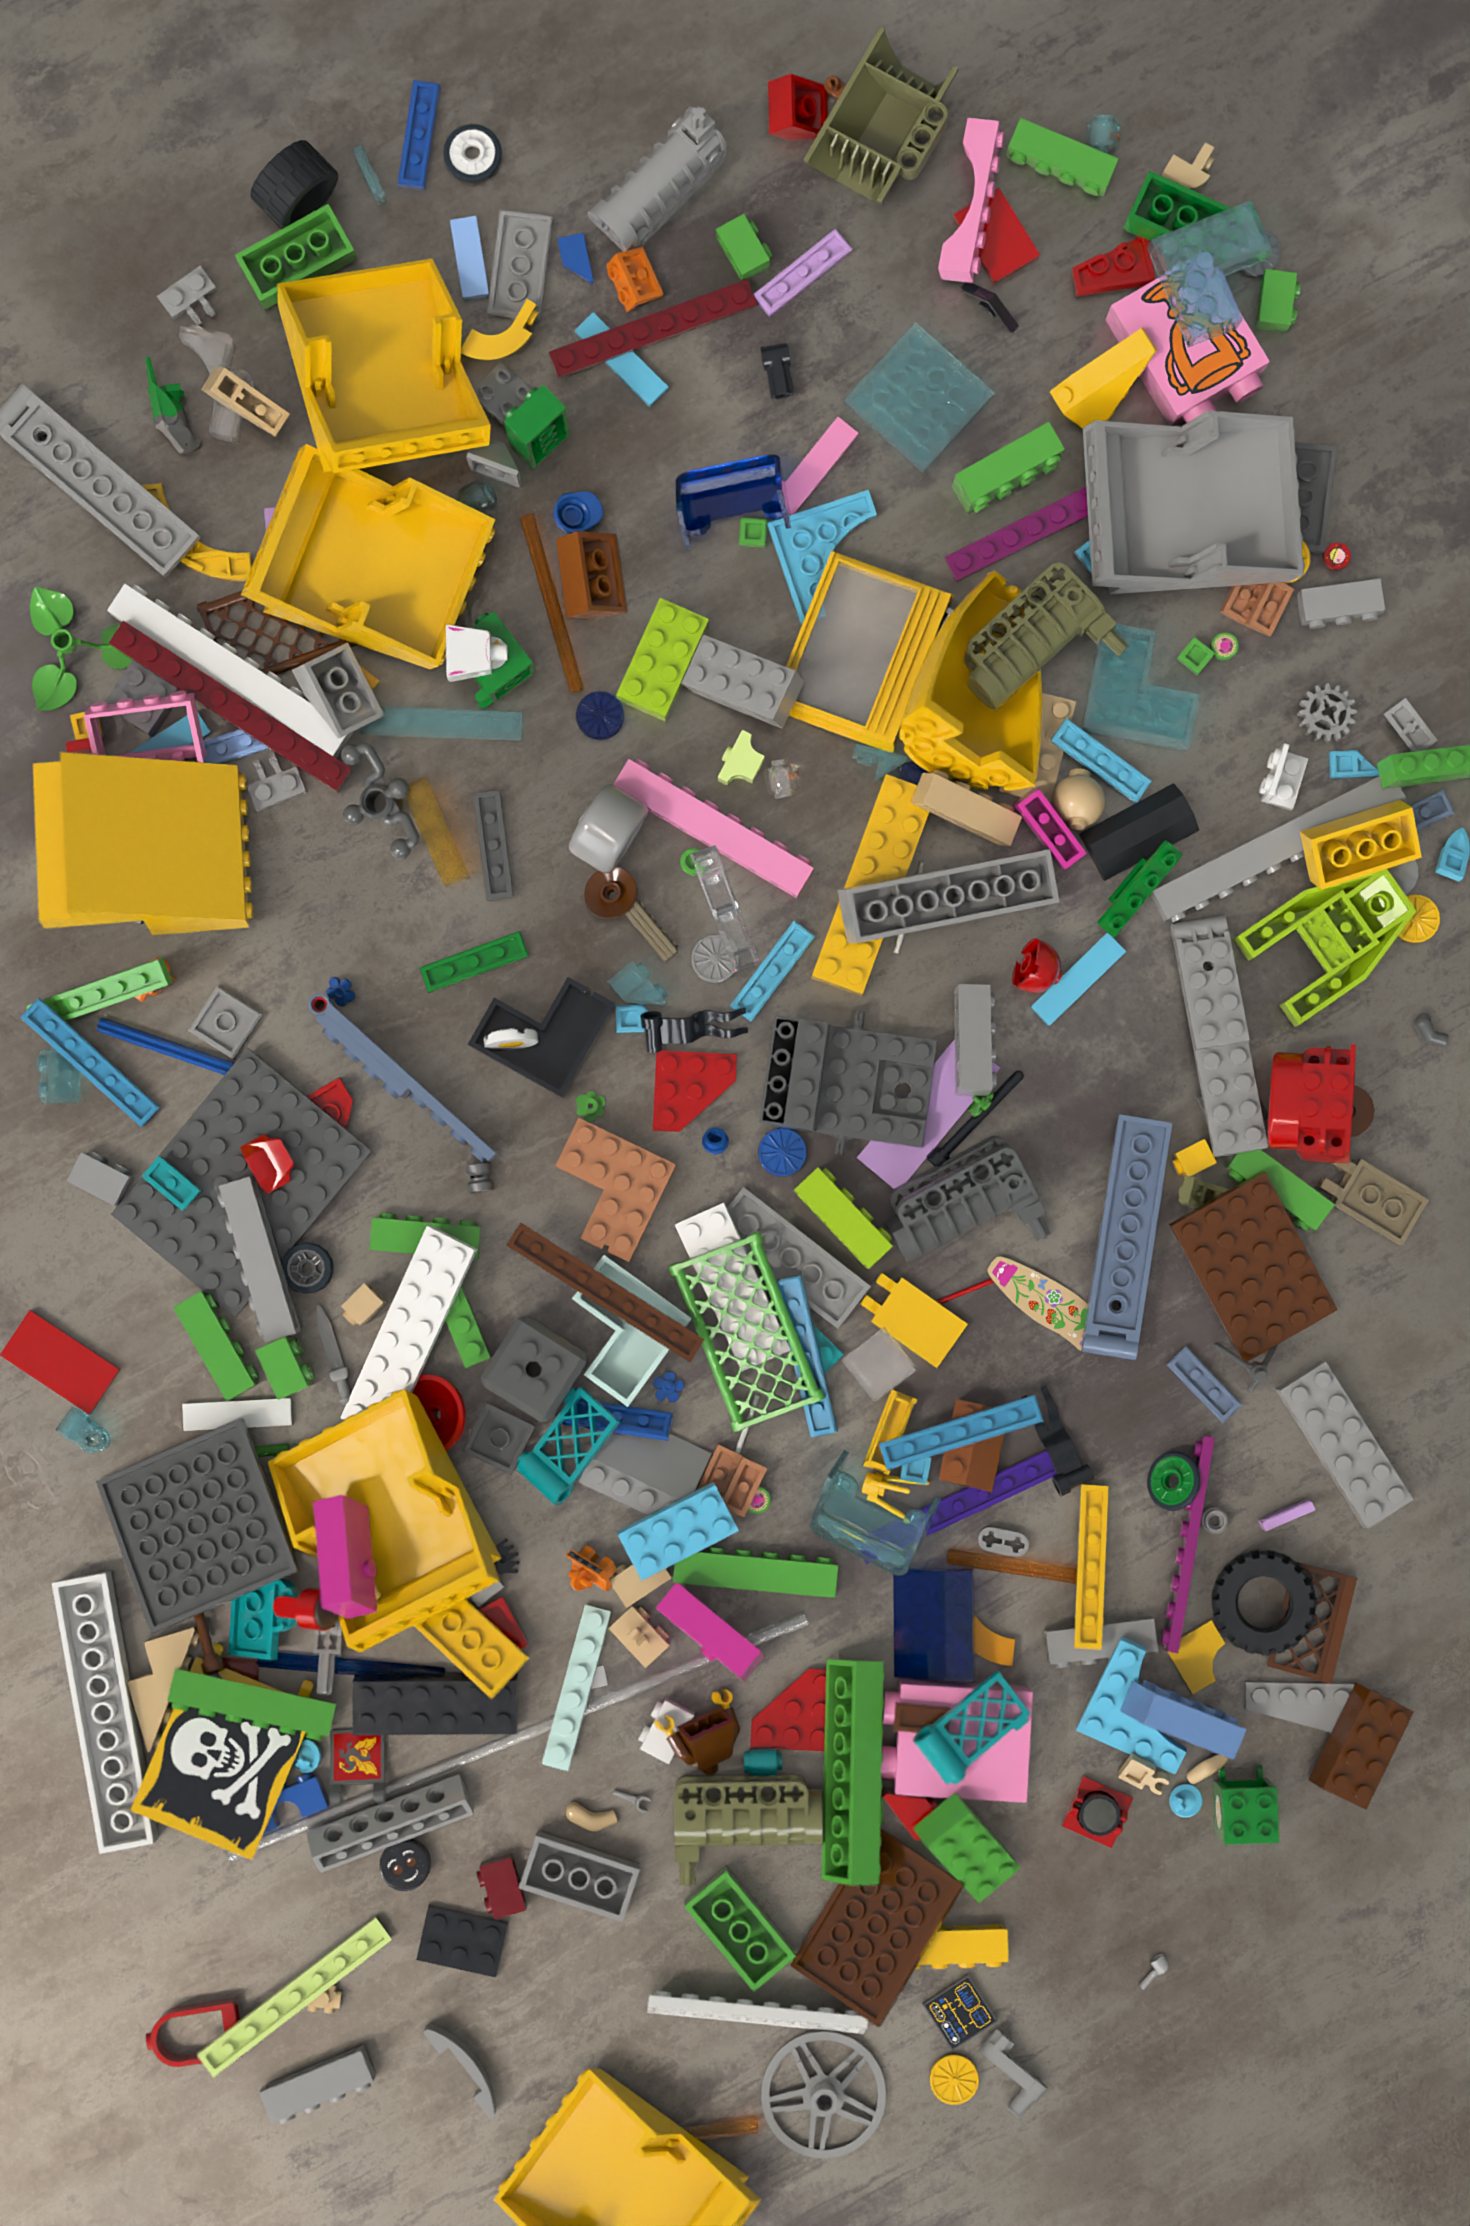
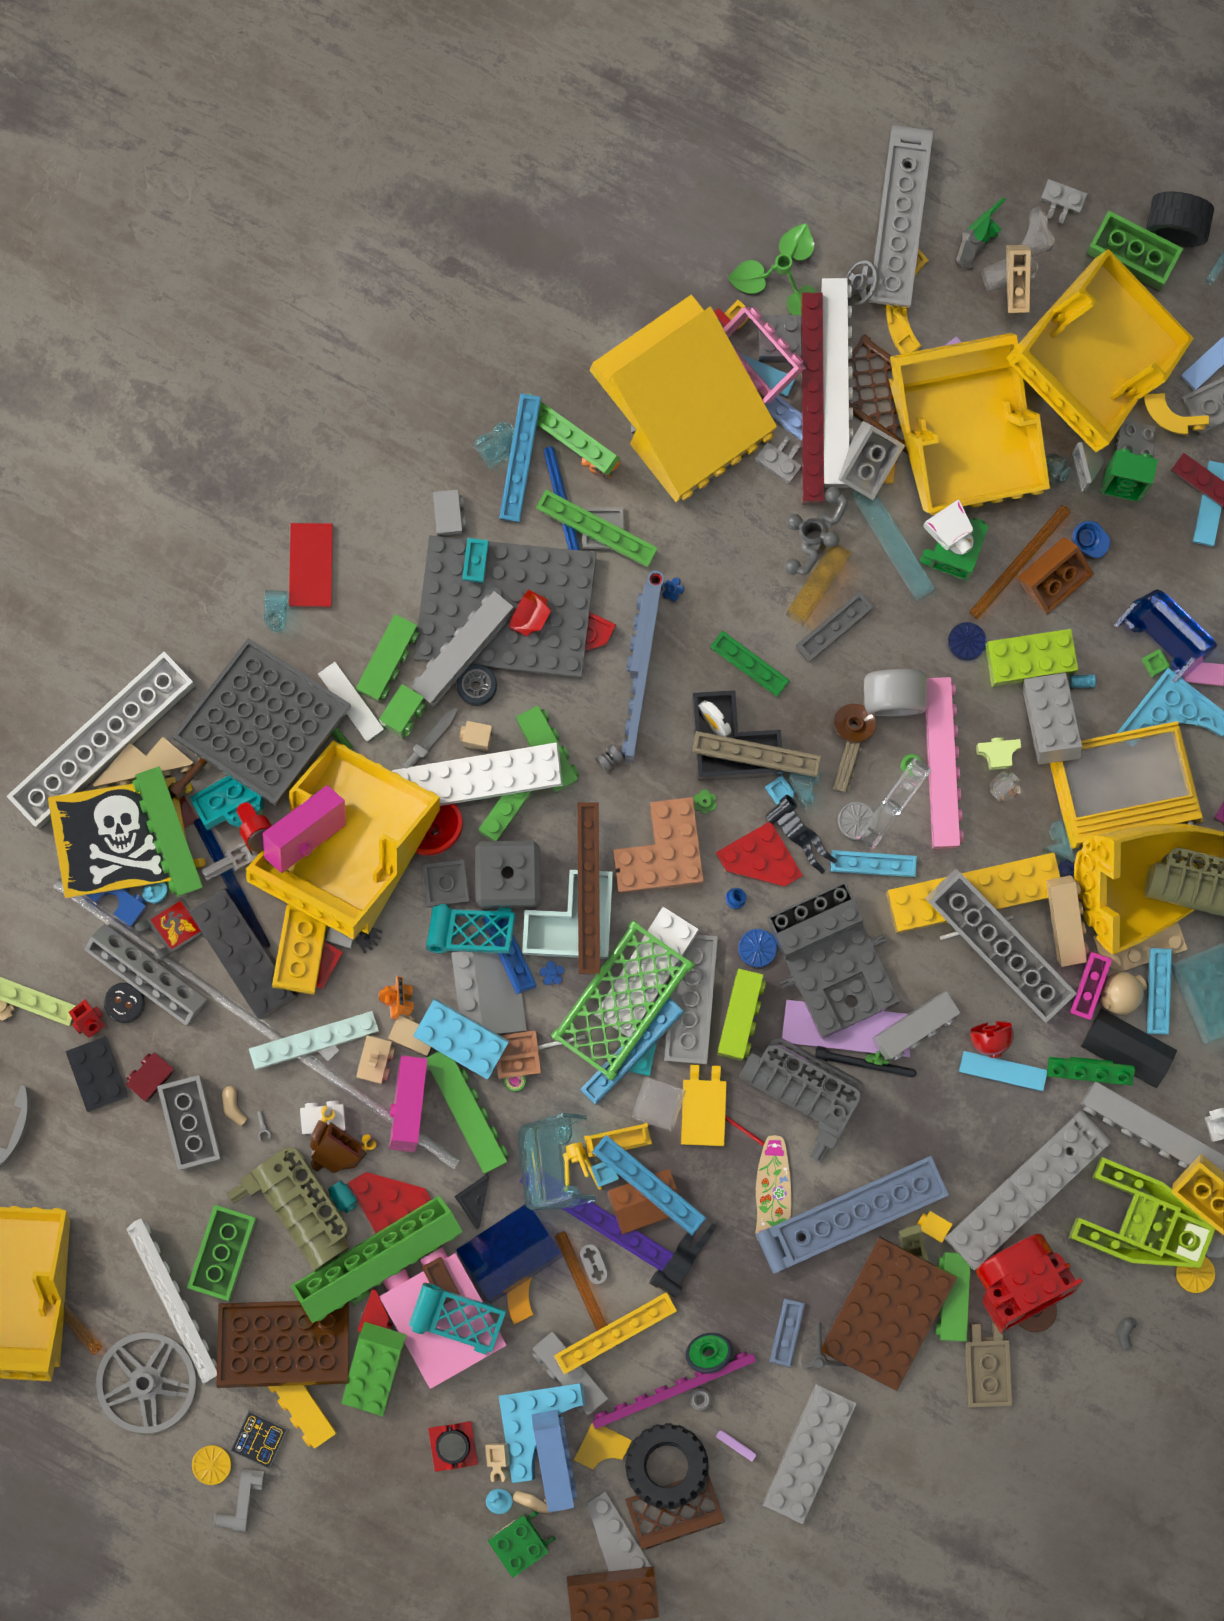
camera: 60 degrees right, 5 degrees down
light grey hand [1139,1953,1168,1990] -> none
none -> red brick [68,999,106,1039]
none -> black tile [454,1174,489,1229]
none -> bright green plate [536,490,658,568]
none -> dark tan tile [692,731,822,778]
none -> flat silver wheel [845,260,880,306]
none -> medium azure piece [1070,674,1096,689]

